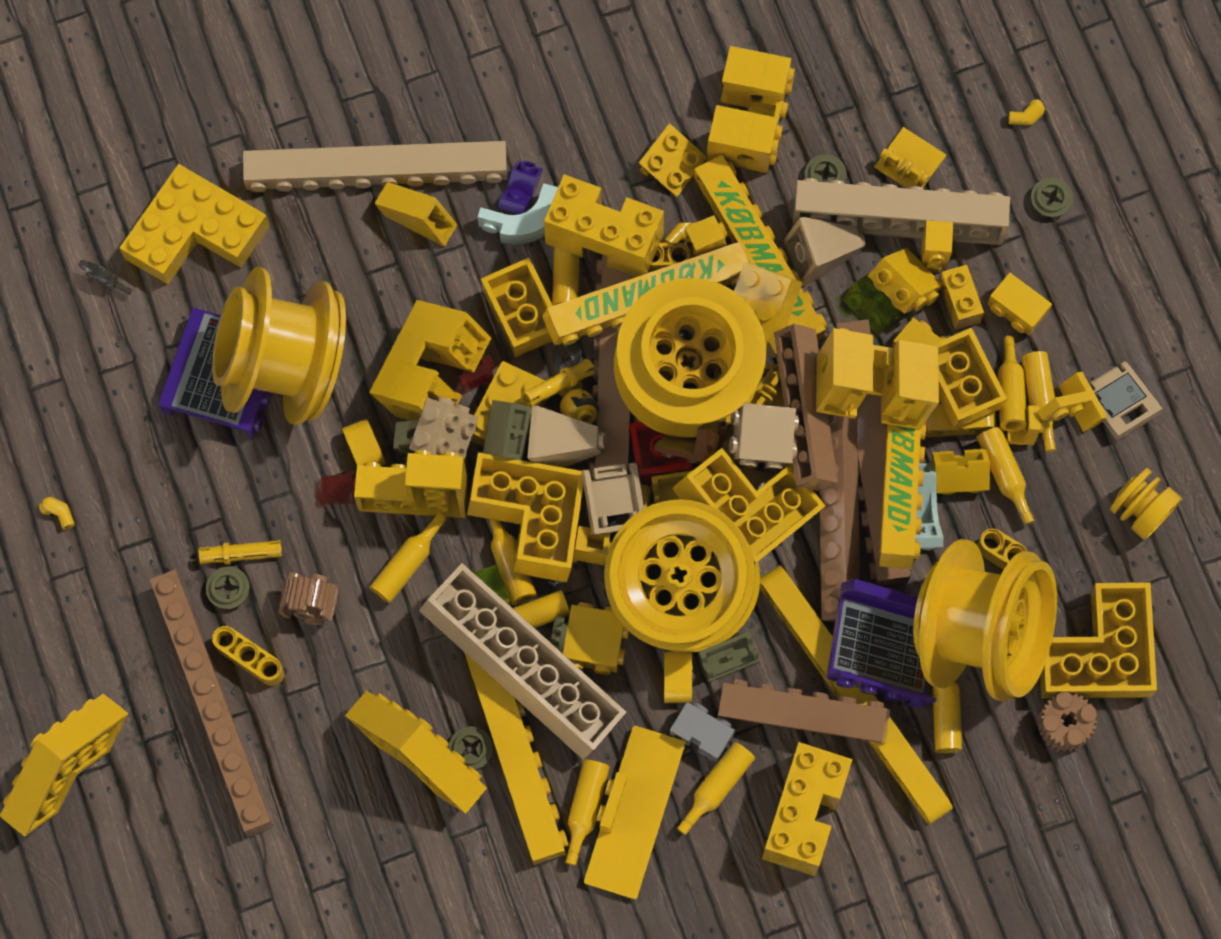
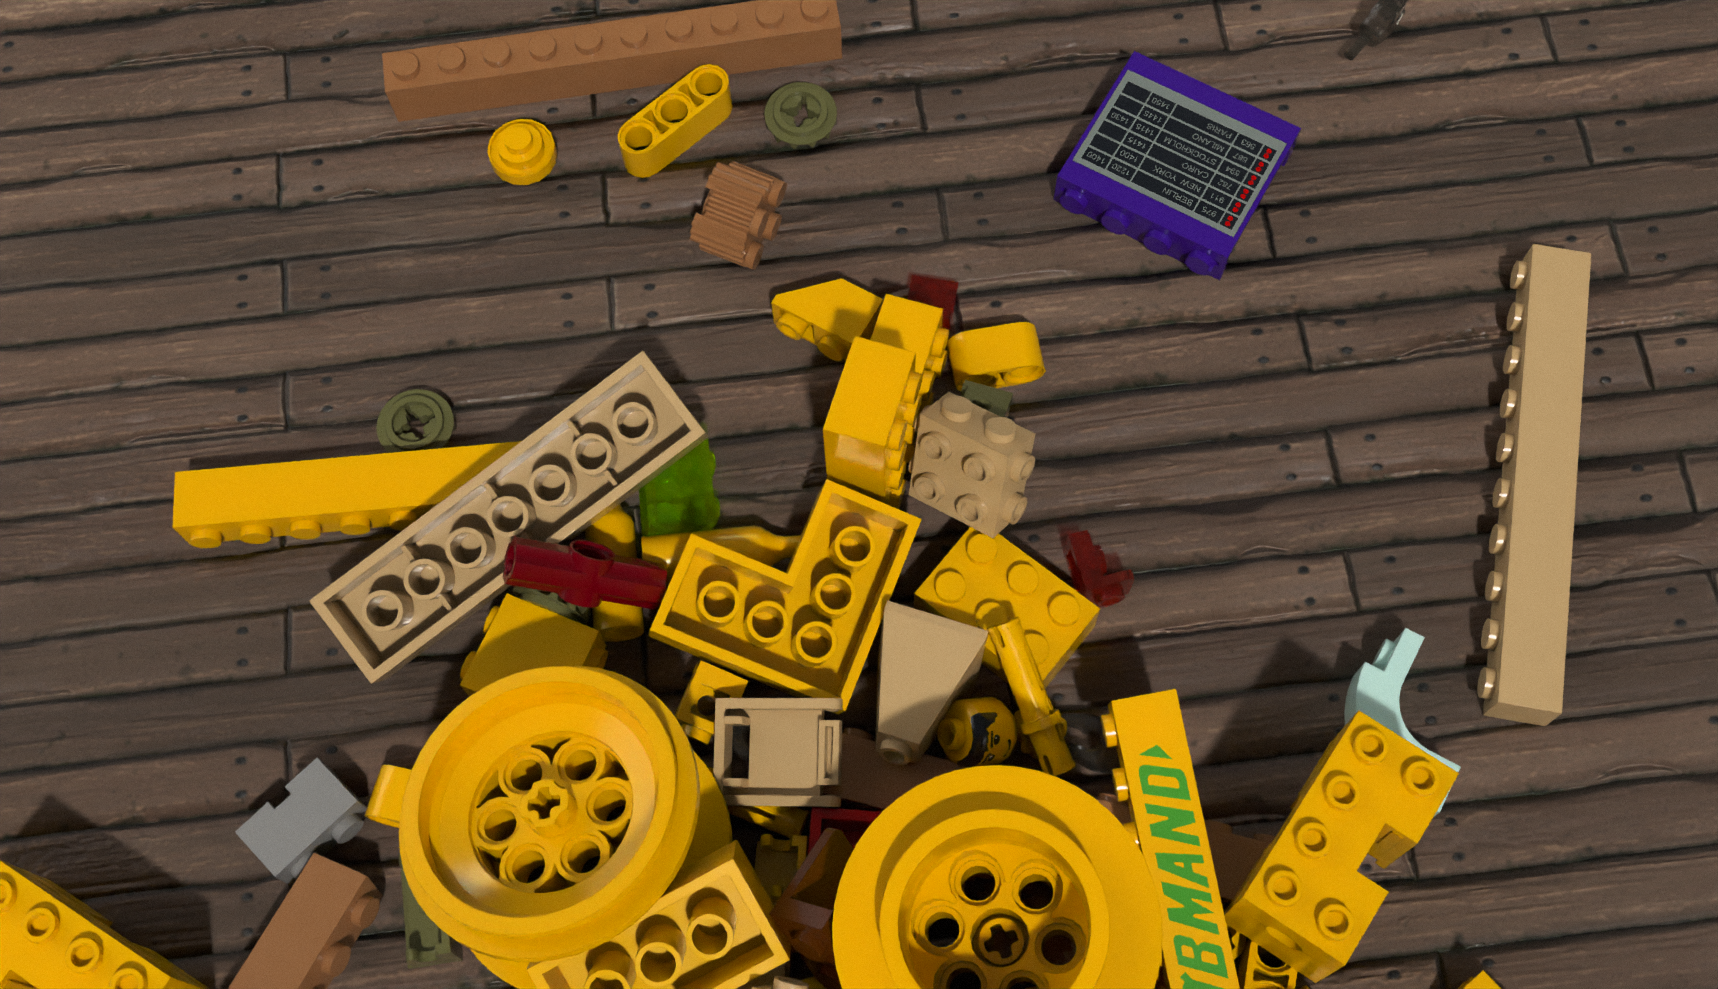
camera: 105 degrees right, 5 degrees down
yellow brick [120,163,270,284] -> none
yellow pin [199,540,282,565] -> none
yellow wheel [212,267,346,425] -> none
yellow brick [345,690,487,814] -> none
yellow piece [369,300,491,421] -> none
yellow piece [369,513,447,604] -> none
yellow slope [374,182,457,246] -> none
yellow brick [481,258,553,357] -> none
olive hinge [483,400,532,460] -> none
dark purple slope [498,161,543,215] -> none
yellow piece [552,247,580,306] -> none
yellow piece [565,759,610,866] -> none
yellow bracket [584,726,686,900] -> none
yellow piece [677,742,755,835] -> none
none -> yellow plate [487,119,557,185]
none -> dark red piece [503,536,667,610]
none -> yellow slope [771,278,884,361]

